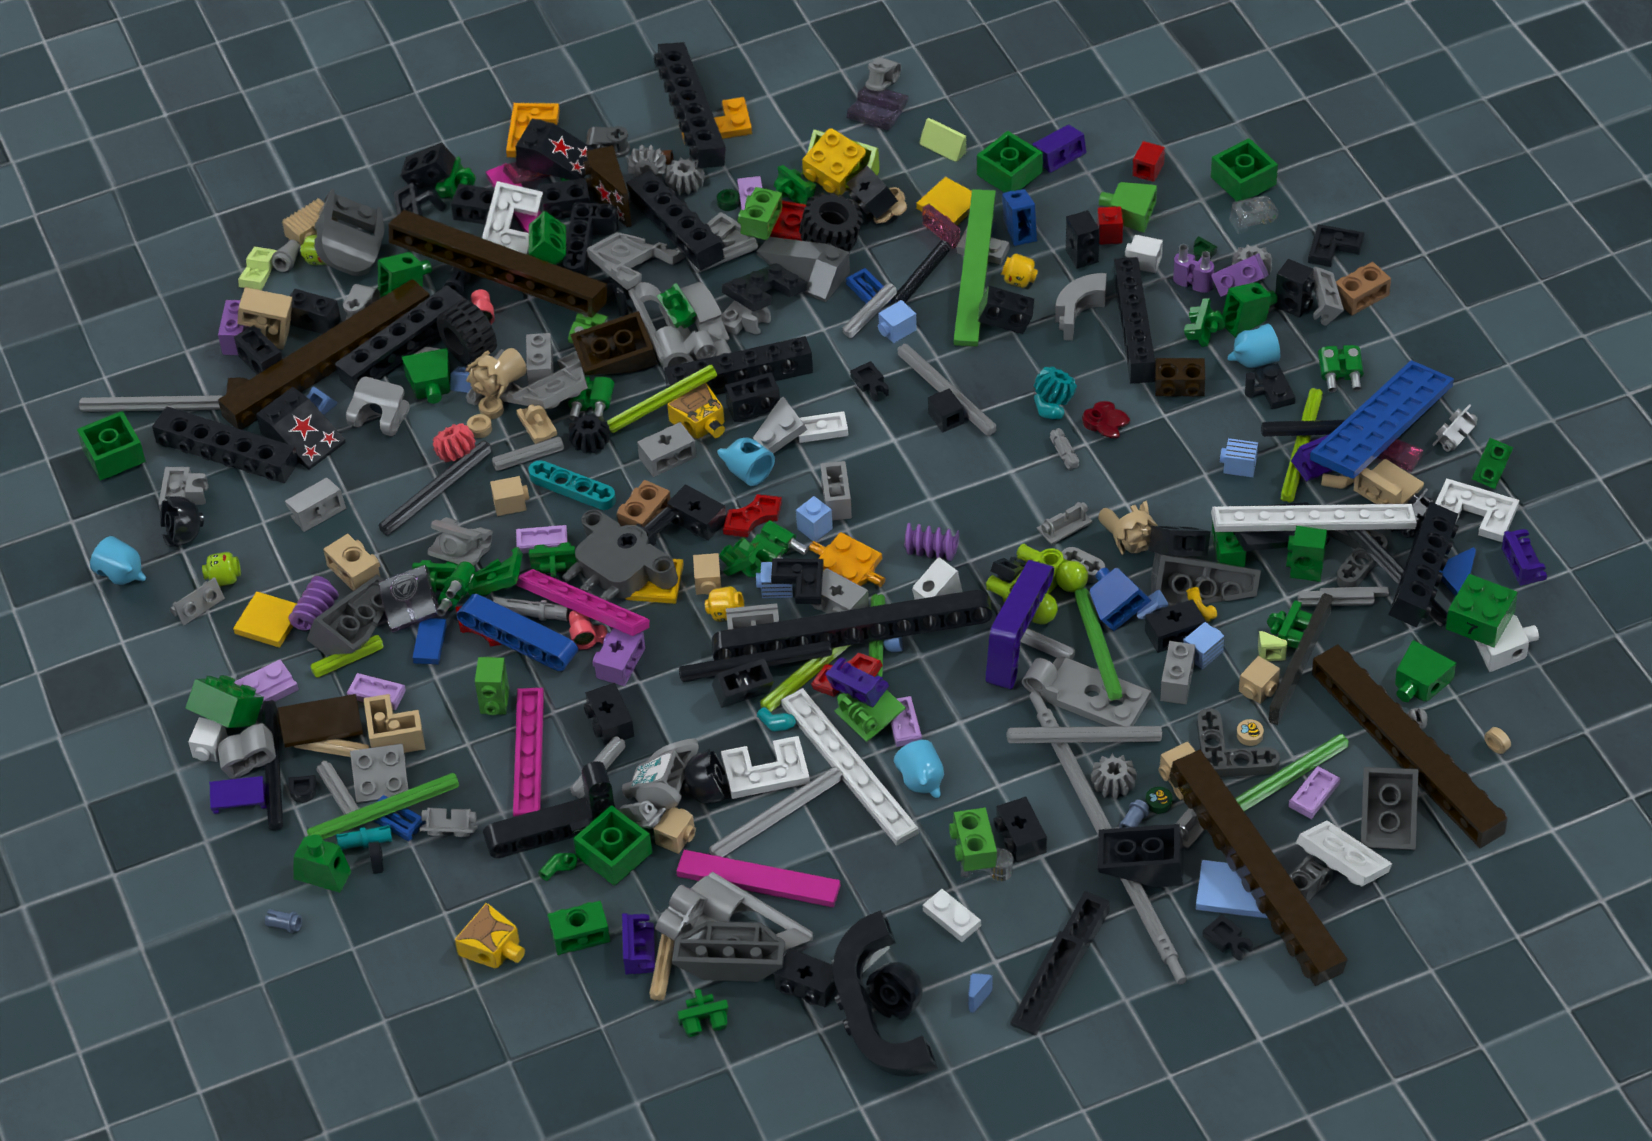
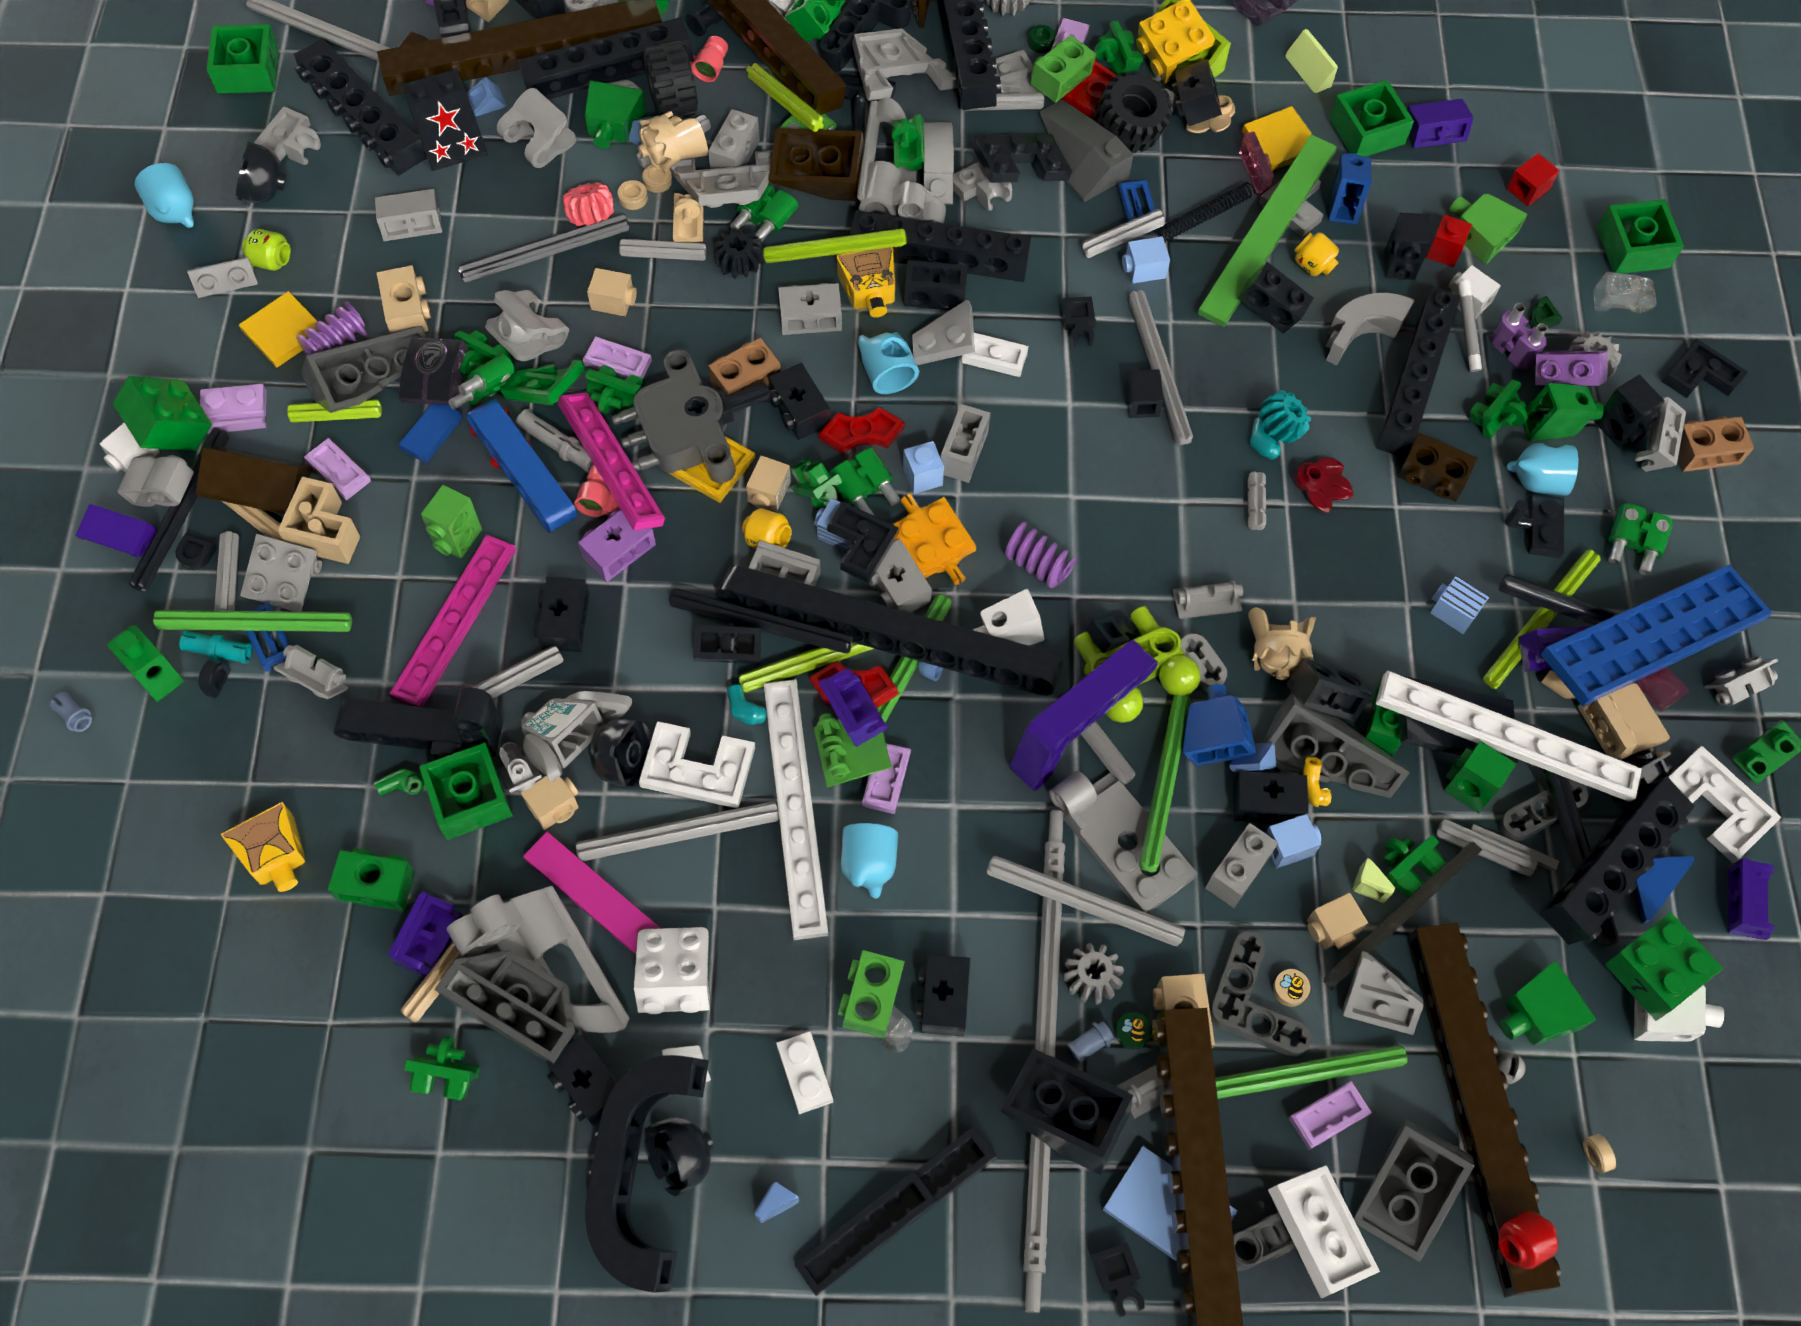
camera: 20 degrees right, 15 degrees up
teal beam [528,460,616,510] -> none
none -> white bracket [634,927,710,1014]
none -> lime axle [746,63,825,132]
none -> light grey wing [1342,951,1424,1035]
none -> light grey bar [1457,280,1482,372]
none -> red head [1498,1211,1558,1270]

